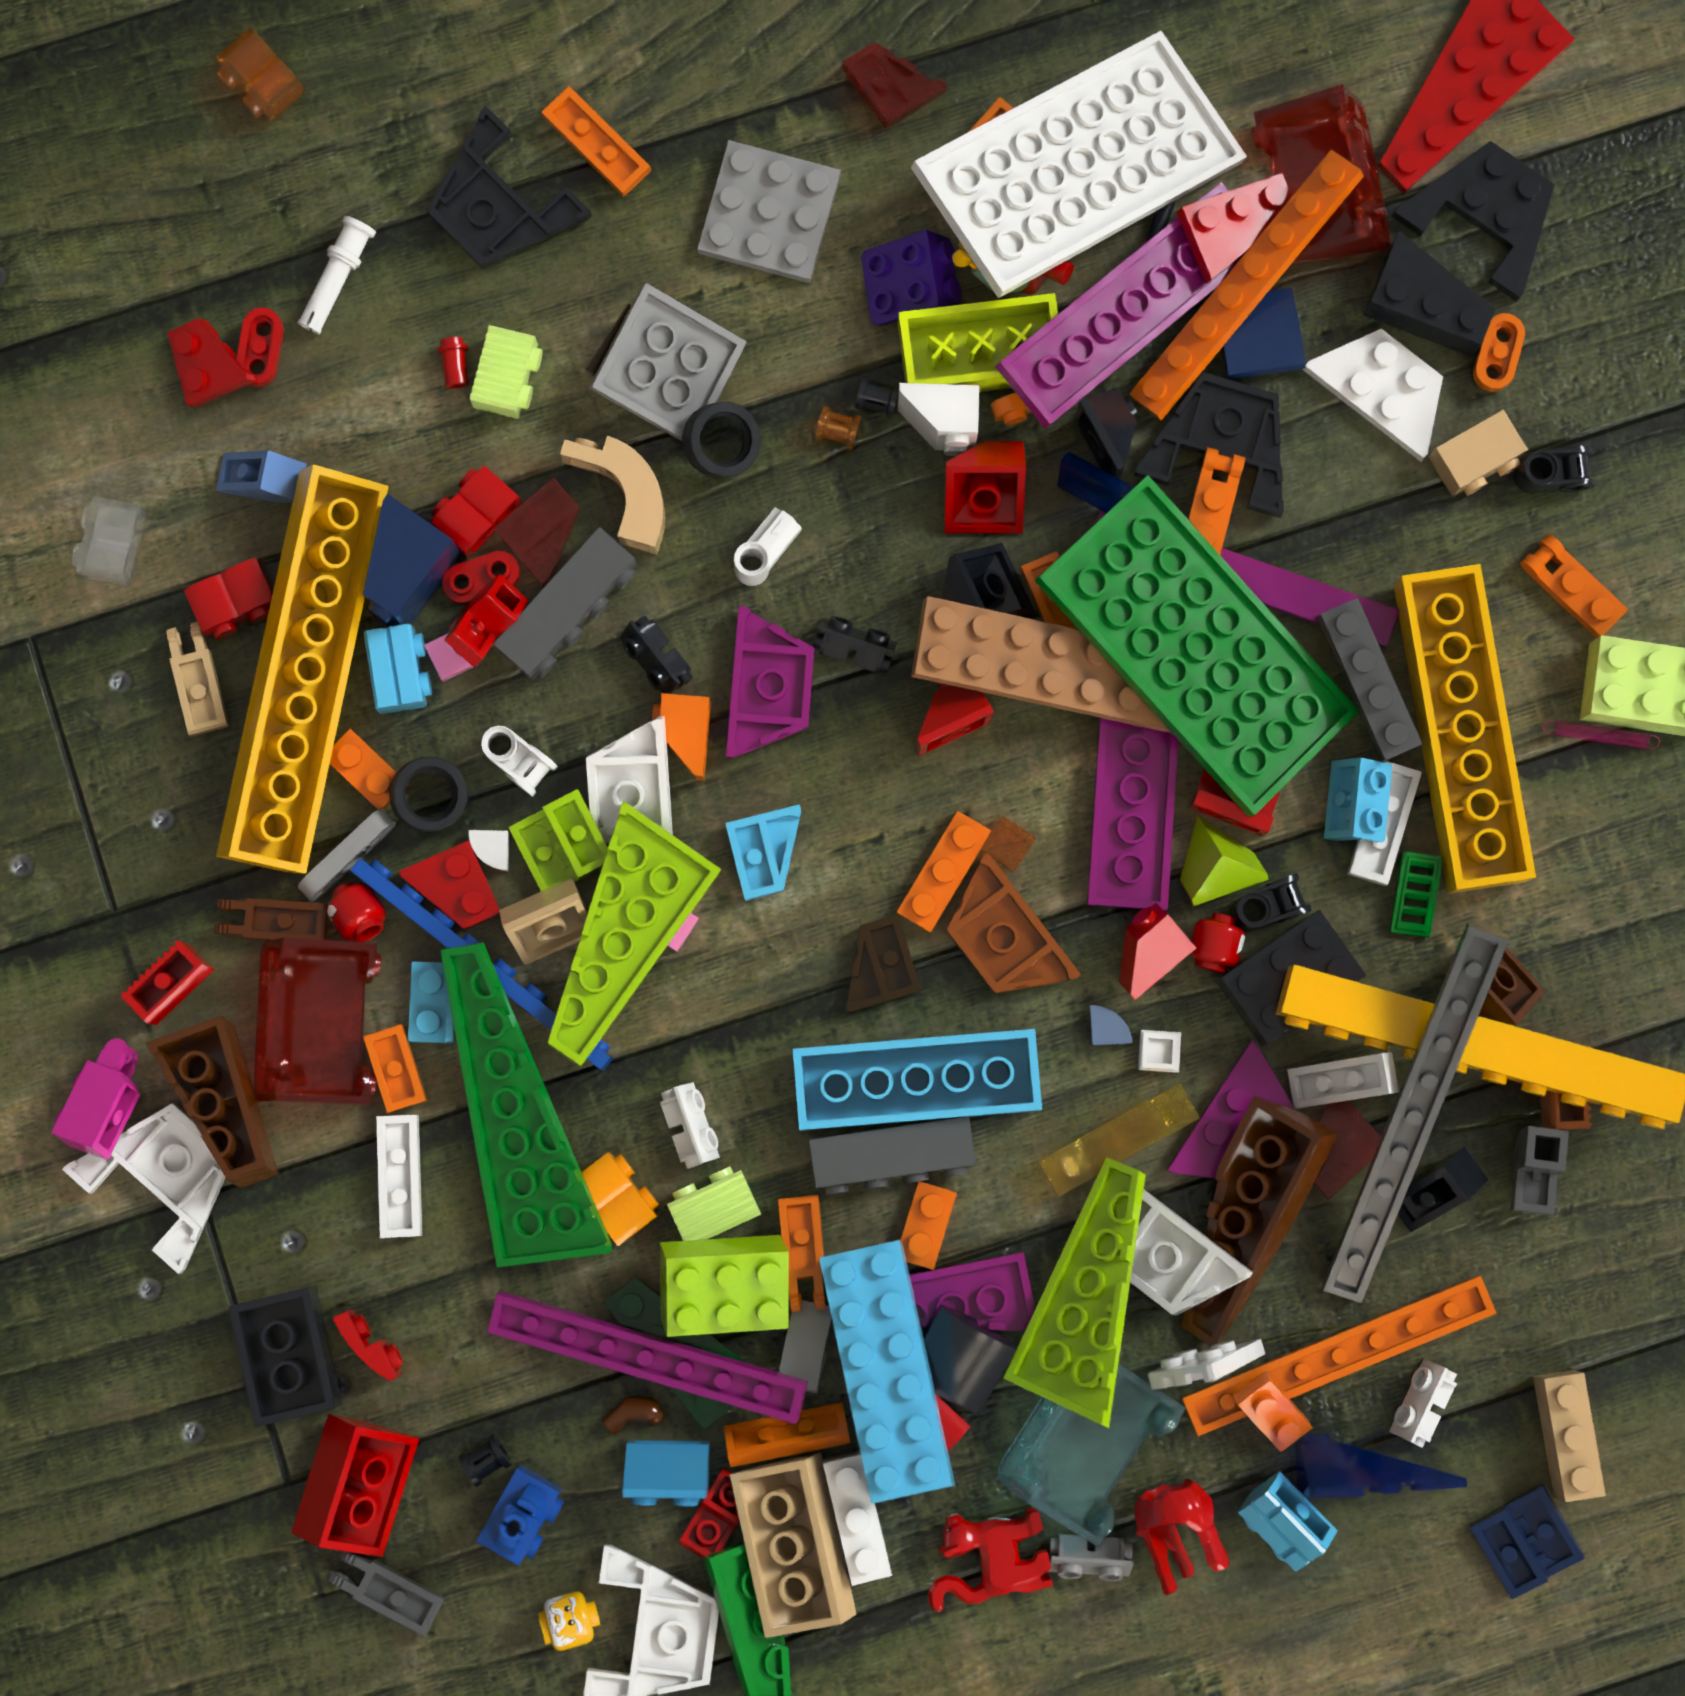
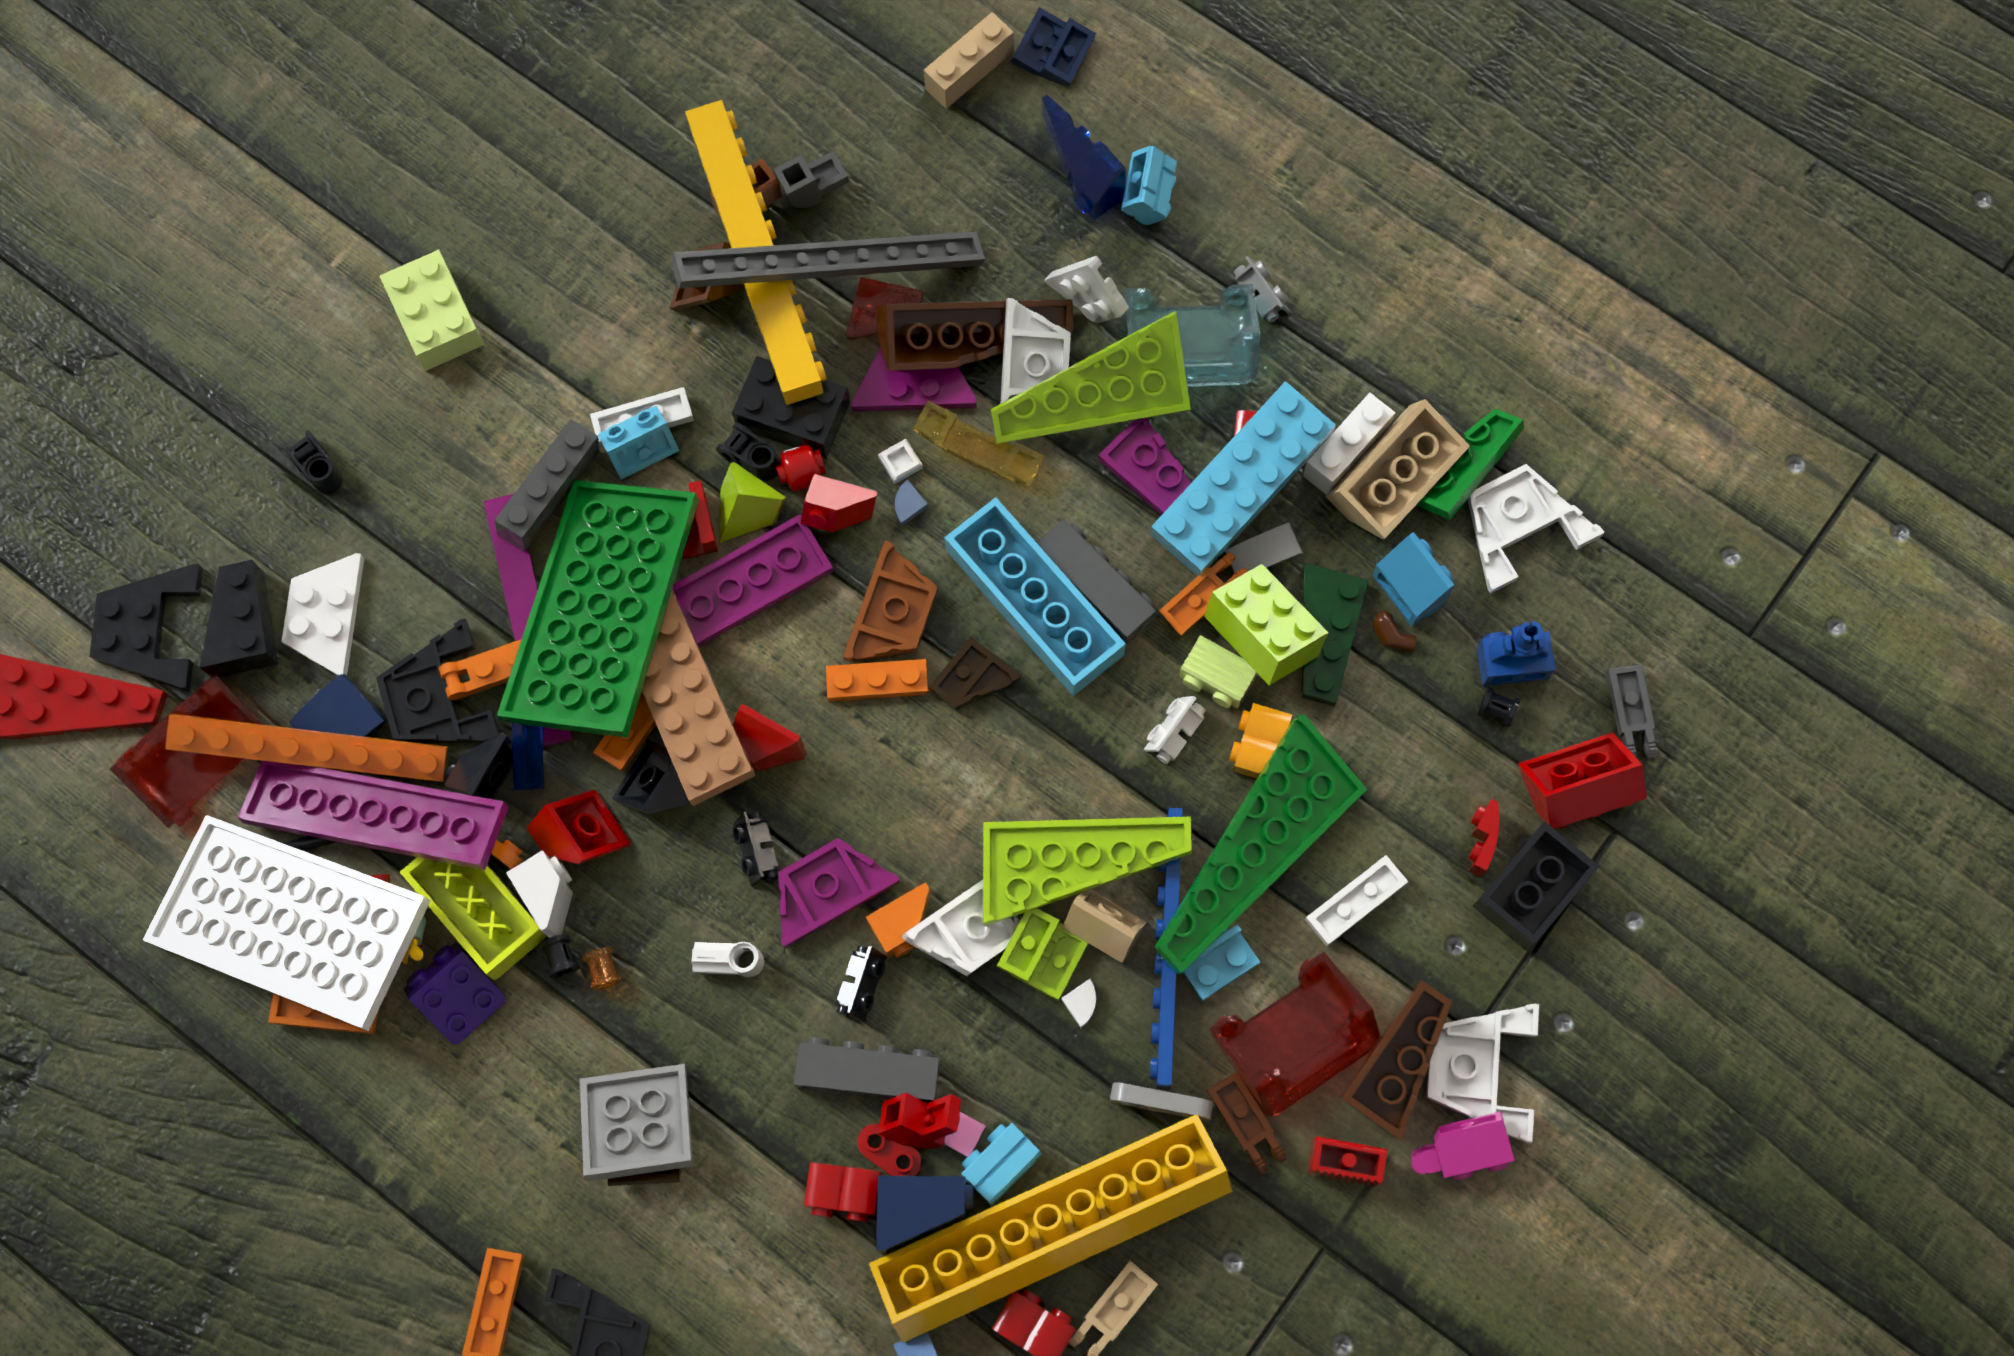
camera: 120 degrees left, 10 degrees down
red head [327,882,387,943] -> none
orange plate [330,729,409,810] -> none
orange plate [363,1024,428,1114] -> none
black tyre [389,756,468,832] -> none
red wing [398,840,500,930] -> none
red pin [437,337,470,389] -> none
yellowish green brick [470,325,542,419] -> none
white piece [481,726,558,797] -> none
magenta plate [487,1291,808,1424] -> none
clear red wing [494,478,580,587] -> none
yellow head [538,1591,600,1651] -> none
tan arch [560,436,665,555] -> none
red slope [678,1468,739,1559] -> none
black tyre [682,402,761,478] -> none
light grey plate [697,140,841,284] -> none
orange plate [724,1402,851,1467] -> none
medium azure wing [725,804,801,901] -> none
clear red wing [841,42,948,129] -> none
orange plate [900,1181,957,1270] -> none
black slope [923,1304,1017,1415] -> none
red animal [928,1507,1053,1612] -> none
clear orange tile [981,816,1036,872] -> none
red piece [1134,1478,1230,1596] -> none
wing [1176,173,1292,284] -> none
orange plate [1181,1275,1497,1436] -> none
orange plate [1232,1371,1313,1452] -> none
white plate [1287,1052,1399,1109] -> none
green slope [1389,852,1443,938] -> none
white hinge [1389,1358,1457,1448] -> none
yellow brick [1393,564,1536,894] -> none
black slope [1398,1147,1488,1232] -> none
tan brick [1429,409,1528,497] -> none
orange plate [1473,313,1525,392] -> none
orange plate [1520,534,1629,638] -> none
dark pink piece [1543,720,1660,749] -> none

